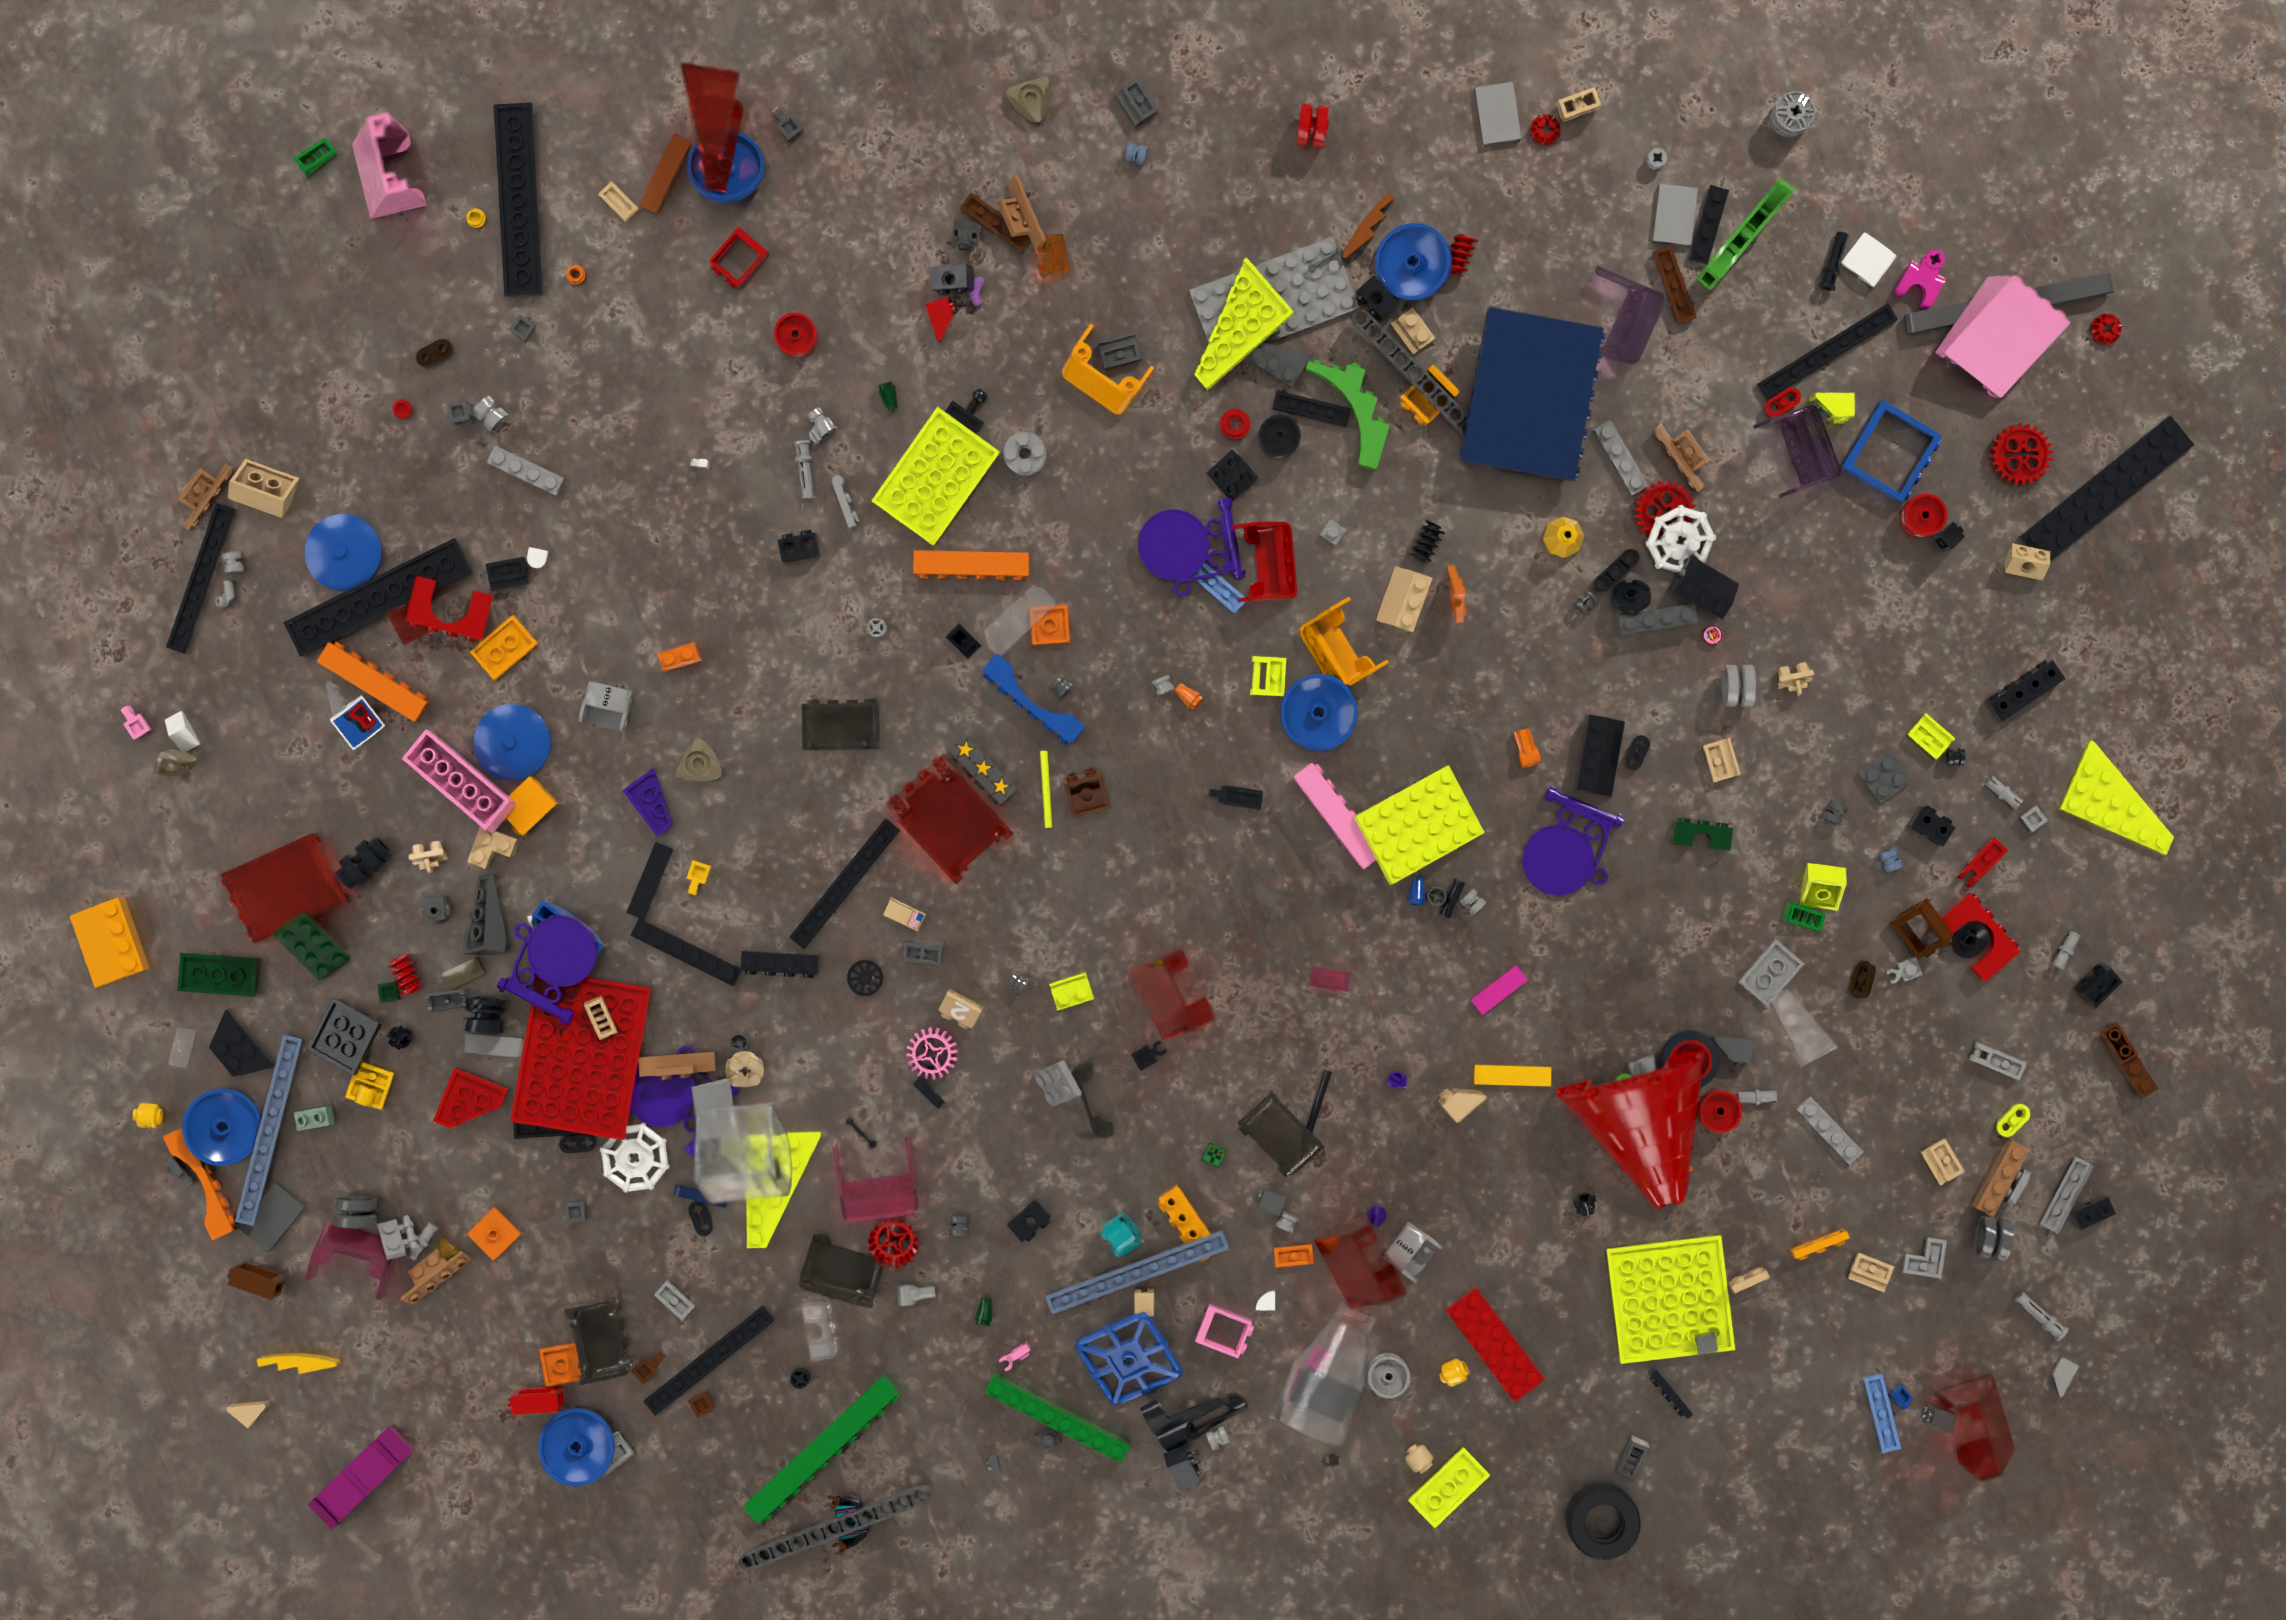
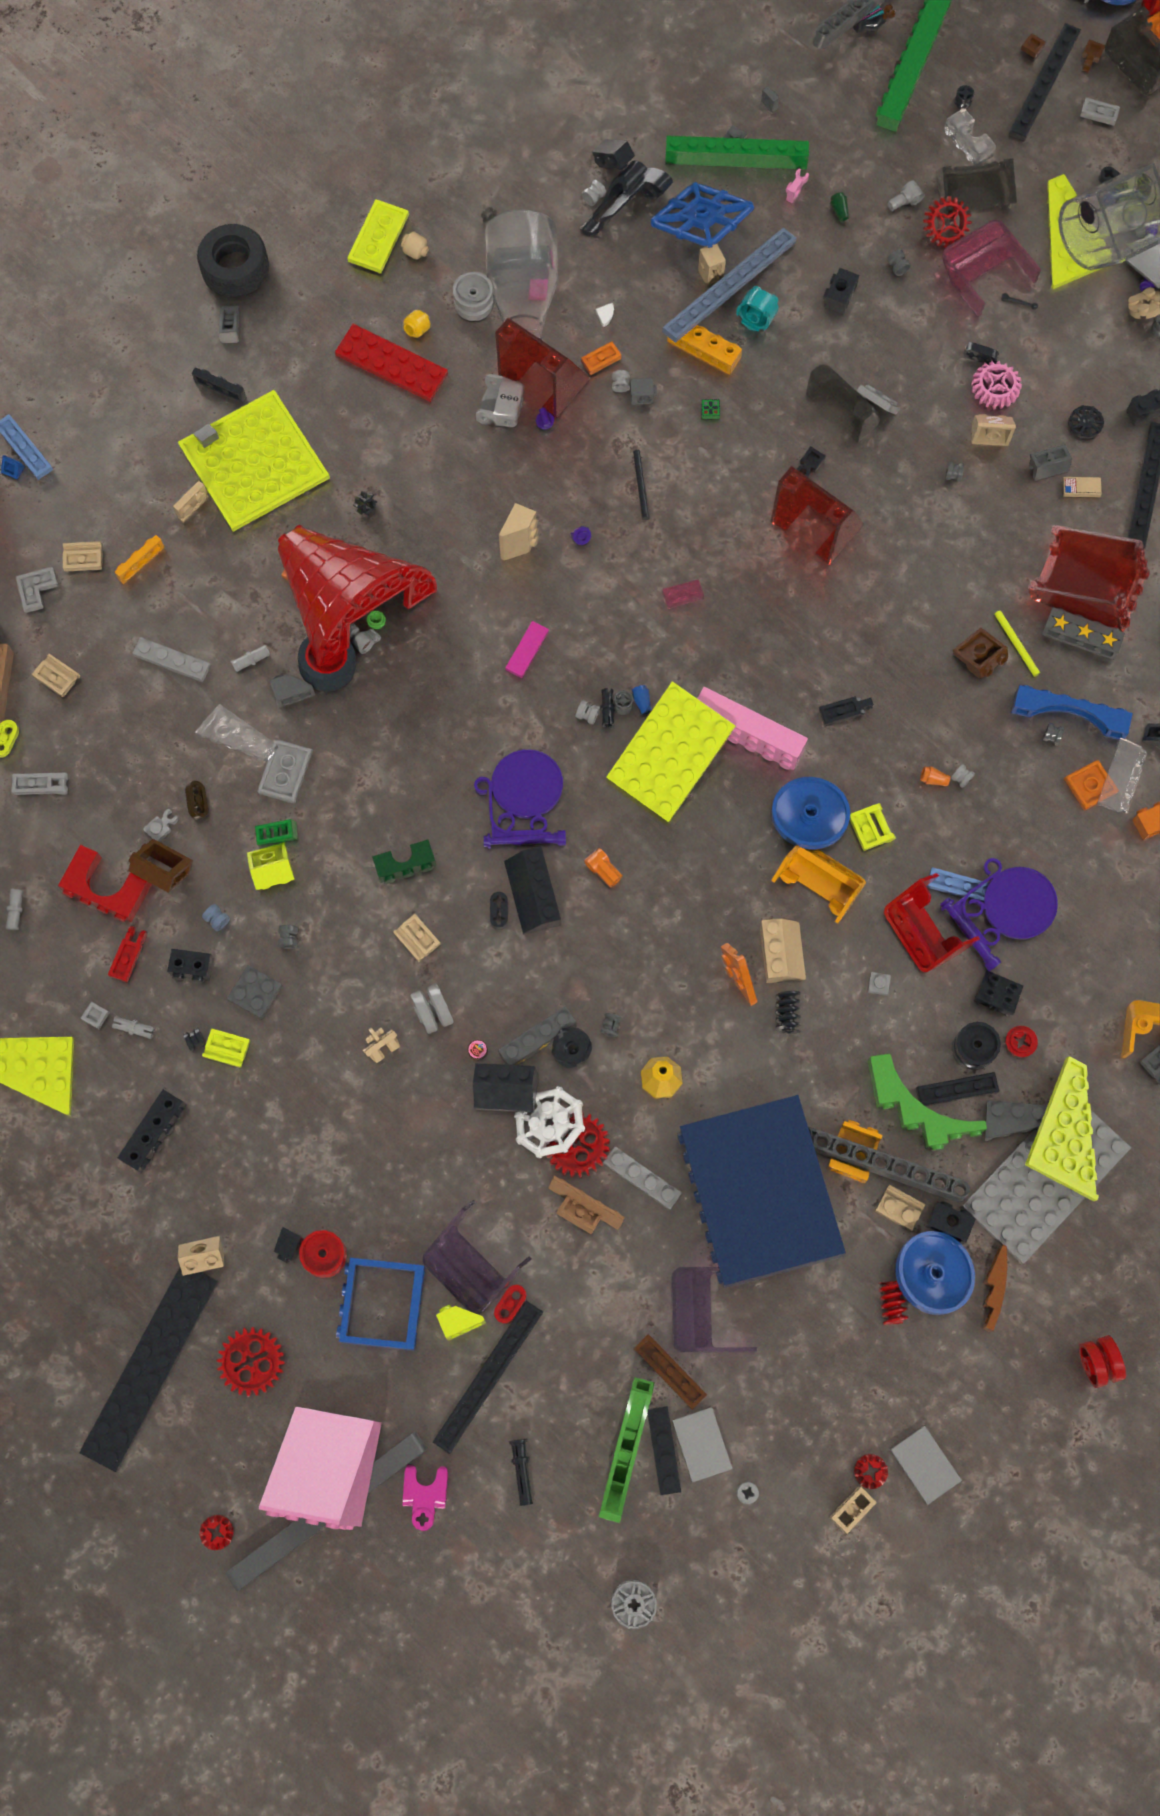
camera: 150 degrees right, 15 degrees down
neon yellow plate [1049,972,1094,1010] -> none
bright pink window [1195,1303,1254,1358] -> none
clear smoke windscreen [1237,1090,1325,1177] -> none
dark grey hinge [1308,246,1343,272] -> none
yellow tile [1474,1065,1551,1086] -> none
black beam [1592,549,1640,593] -> none
red wheel [1697,1089,1742,1133] -> none
white slope [1841,232,1897,287] -> none
black dish [1951,923,1989,958] -> none

